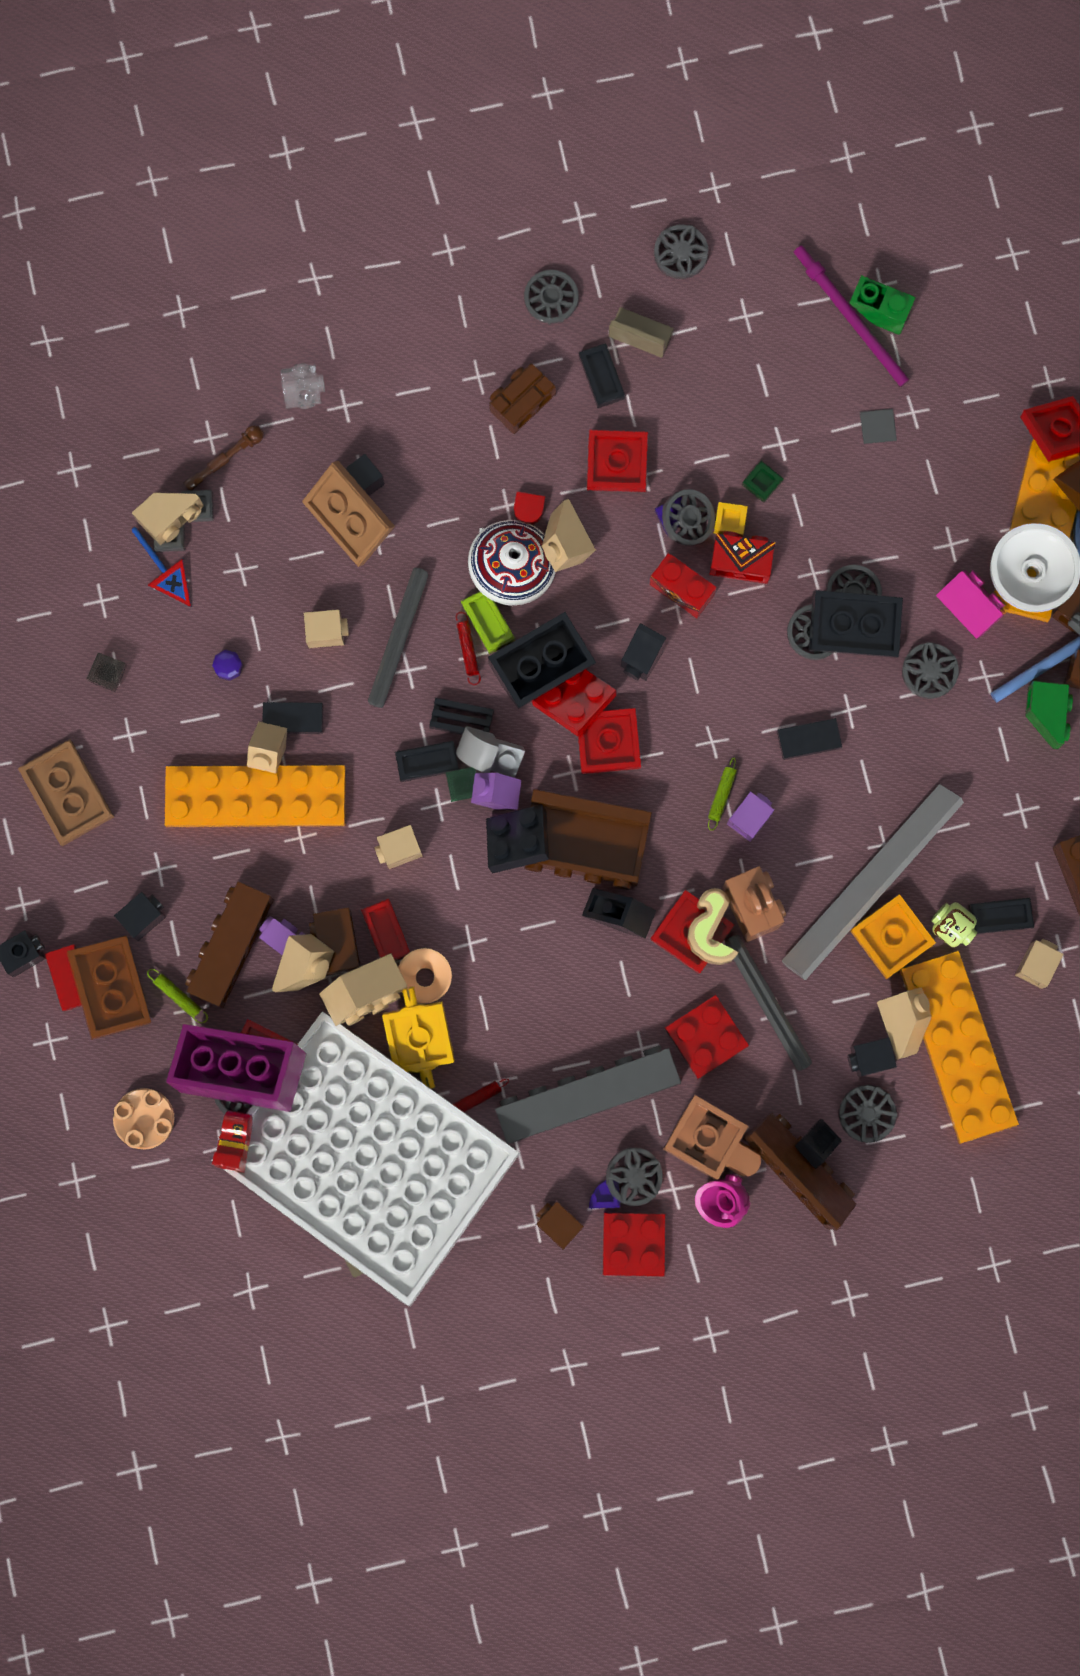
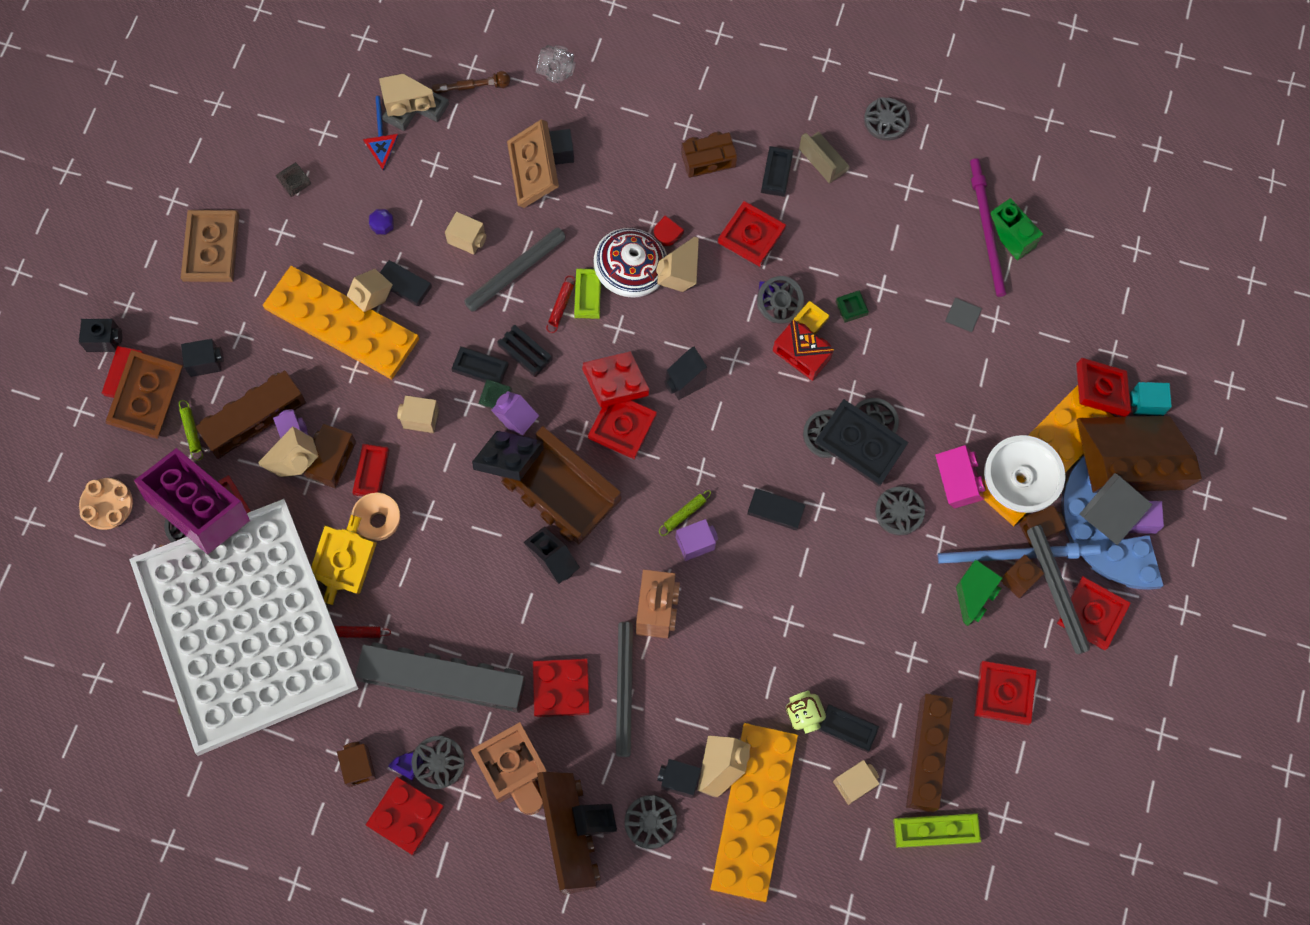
camera: 25 degrees right, 10 degrees down
red leg [212,1111,253,1173] -> none
tan brick [319,954,407,1026] -> none
light grey brick [456,726,525,777] -> none
black slope [488,612,596,709] -> none
dark grey wheel [524,270,578,324] -> none
red brick [650,553,717,618] -> none
red plate [650,890,735,974] -> none
animal [687,888,739,965] -> none
dark pink helmet [695,1174,750,1228] -> none
light grey tile [782,784,964,980] -> none
light orange plate [850,894,936,979] -> none

